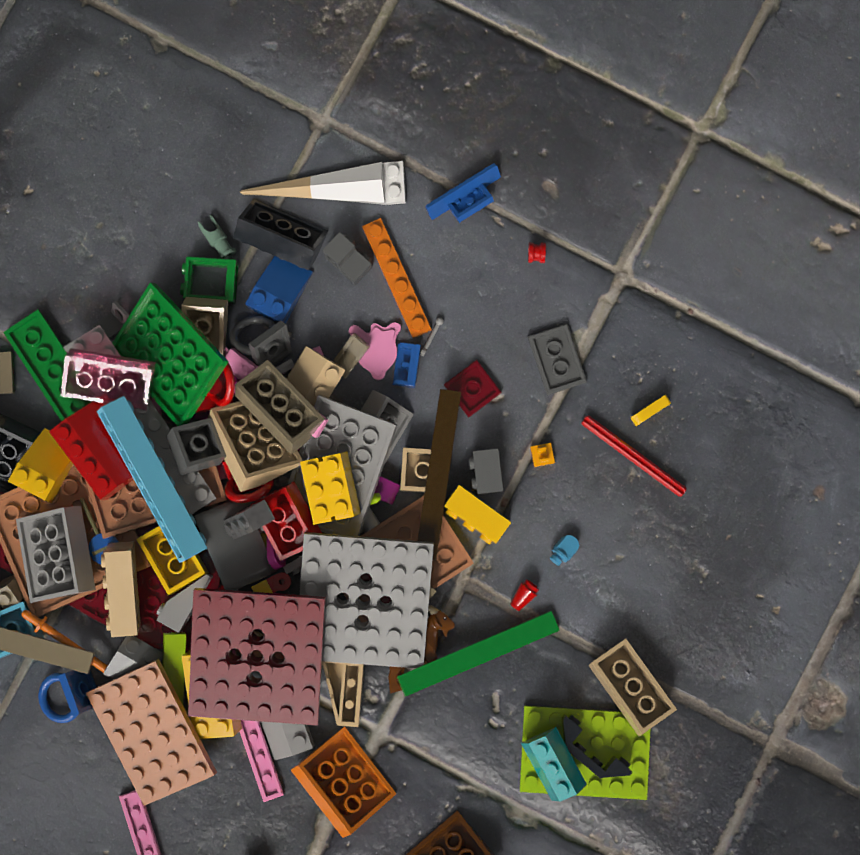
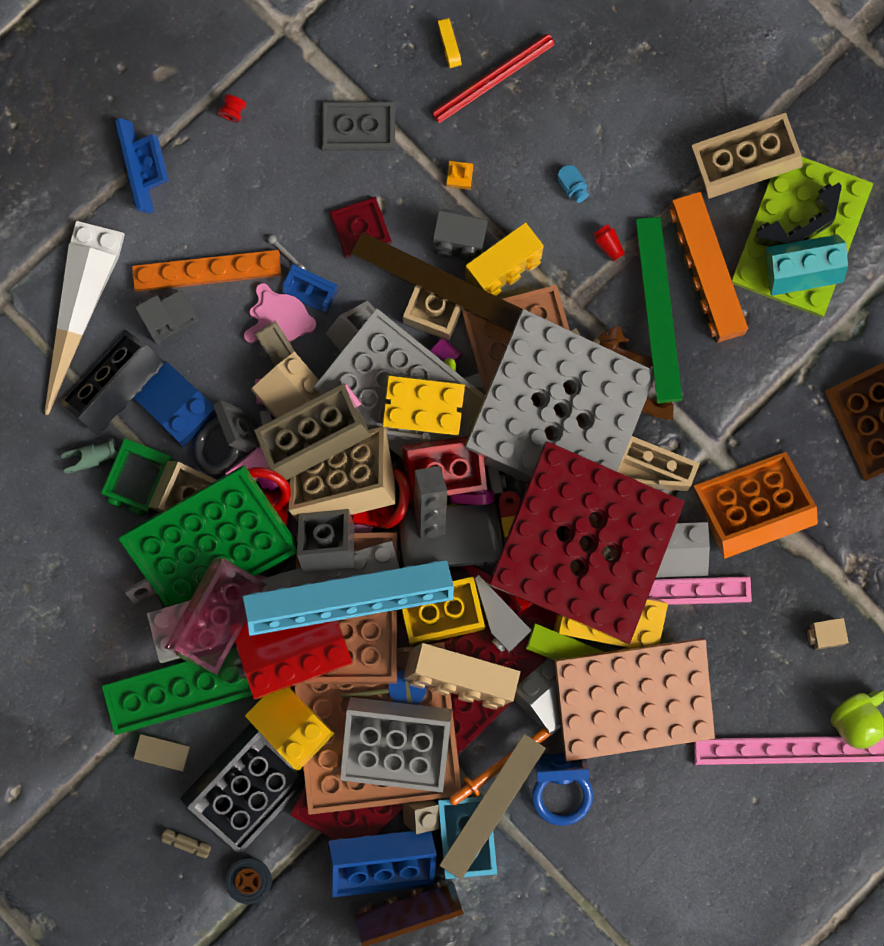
camera: 75 degrees left, 5 degrees down
none -> orange brick [668,192,748,343]

